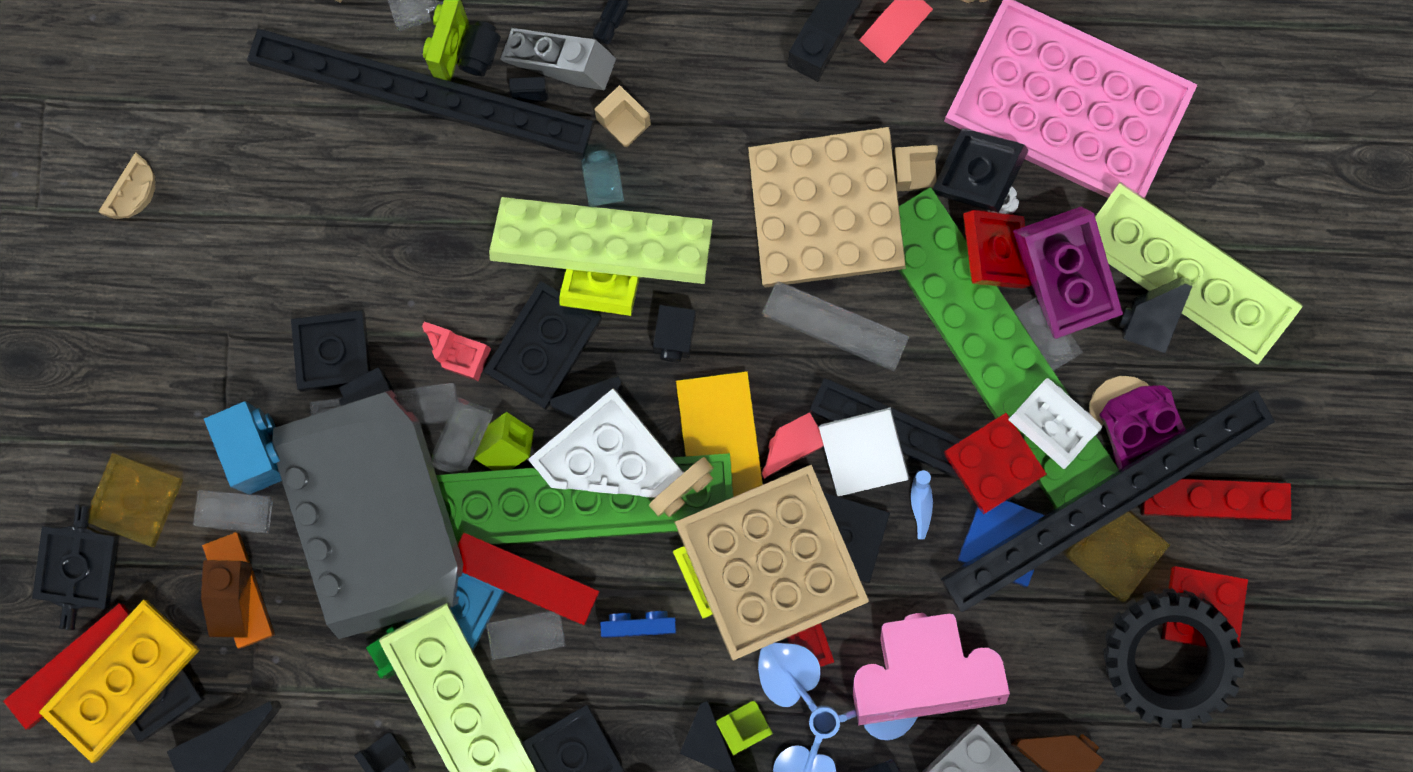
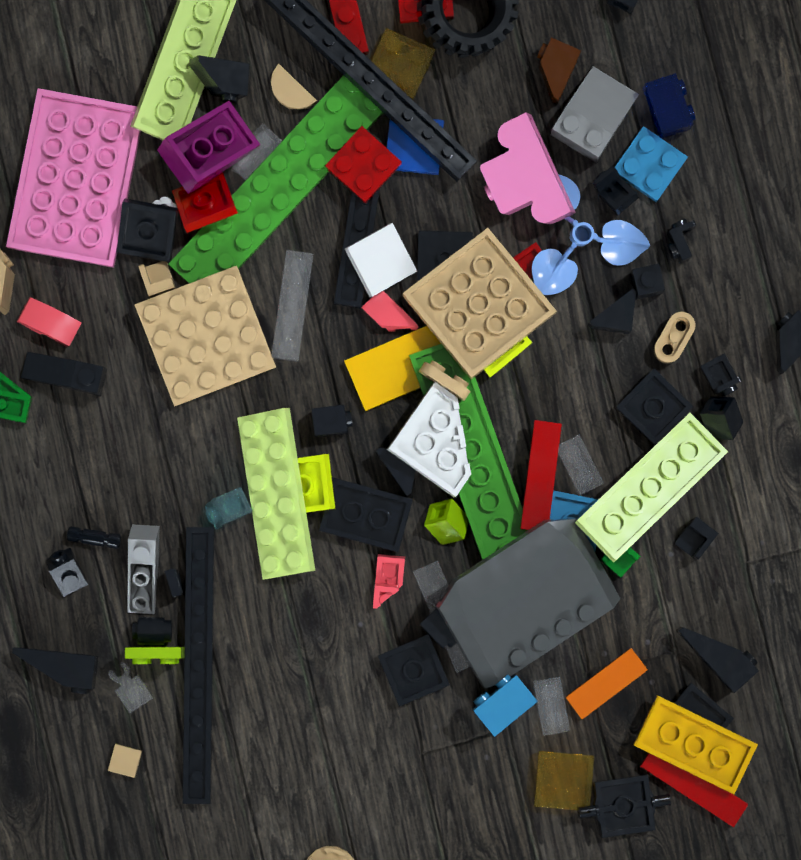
camera: 105 degrees left, 5 degrees up
reddish brown slope [201,560,252,638] -> none
clear plate [431,397,493,474] -> none
tan panel [594,85,651,147] -> none
blue plate [600,611,676,638] -> none
lime panel [716,701,773,755] -> none
light blue bar [911,470,933,539] -> none
white bracket [1008,378,1102,469] -> none
magenta slope [1099,385,1185,470] -> none

